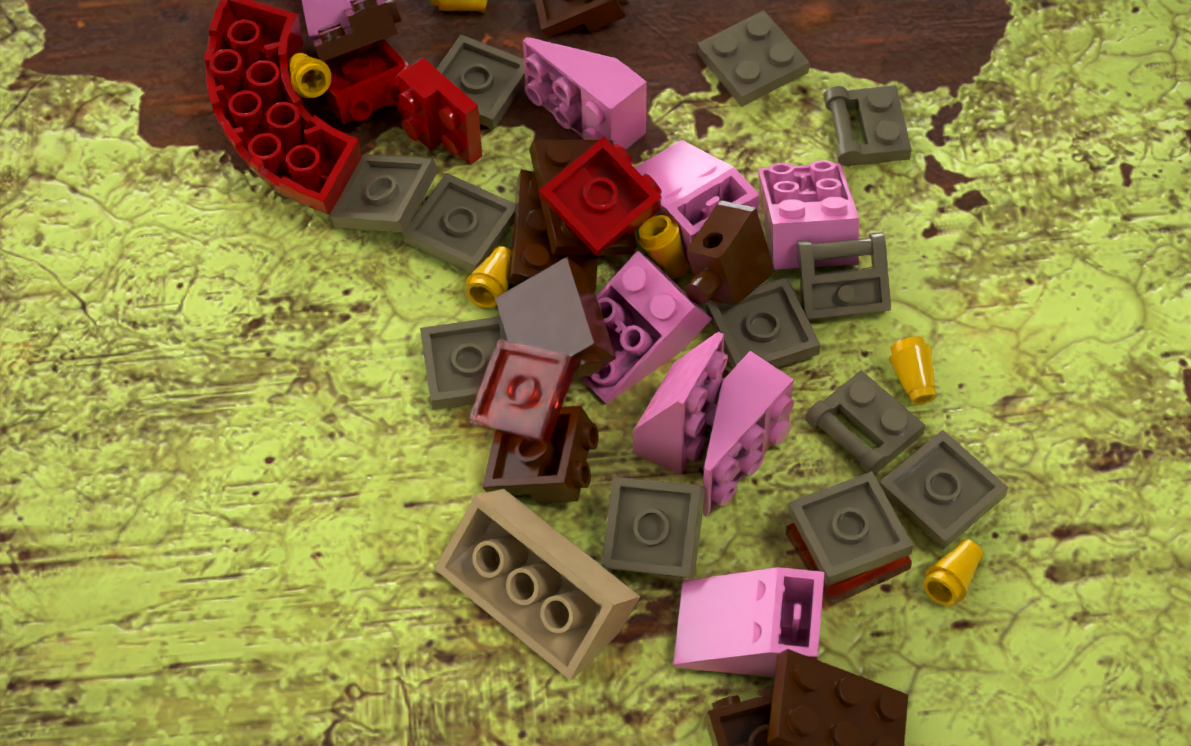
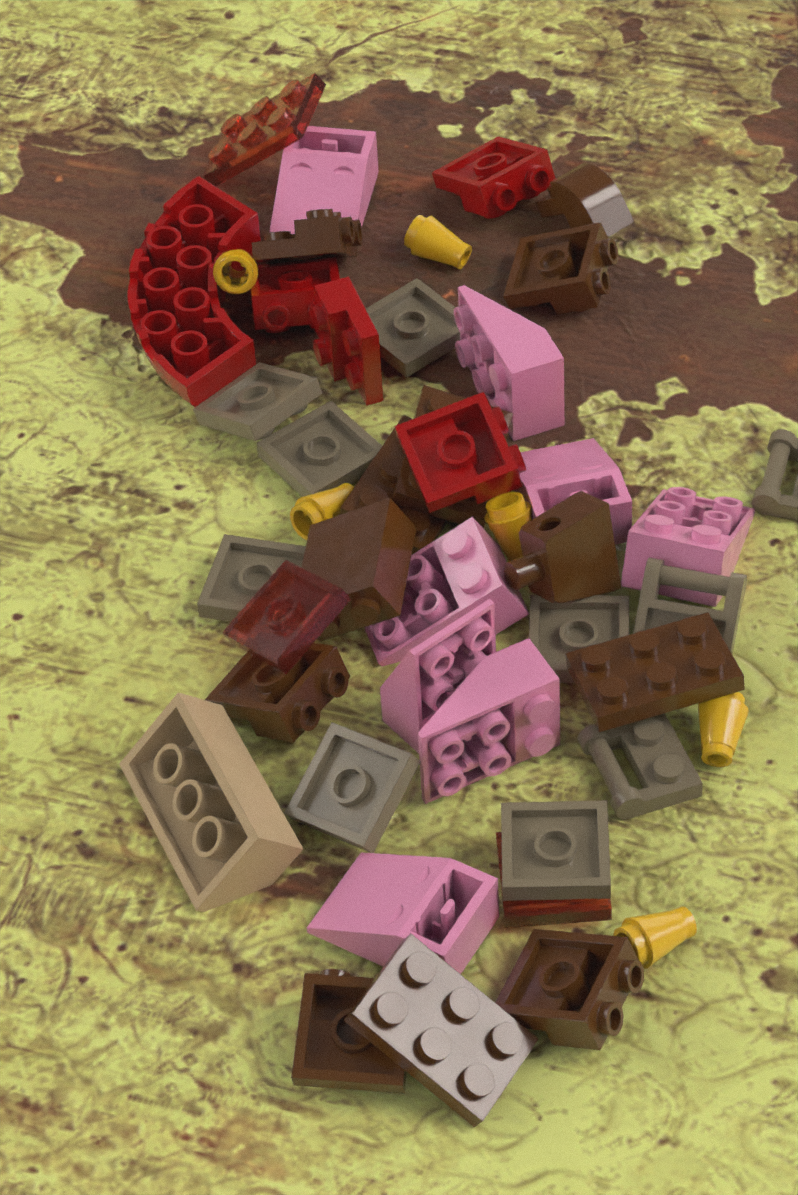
camera: 25 degrees right, 10 degrees down
dark tan plate [697,10,810,107] -> none
dark tan plate [879,430,1008,549] -> none
none -> reddish brown plate [495,929,644,1051]
none -> reddish brown plate [565,612,745,732]

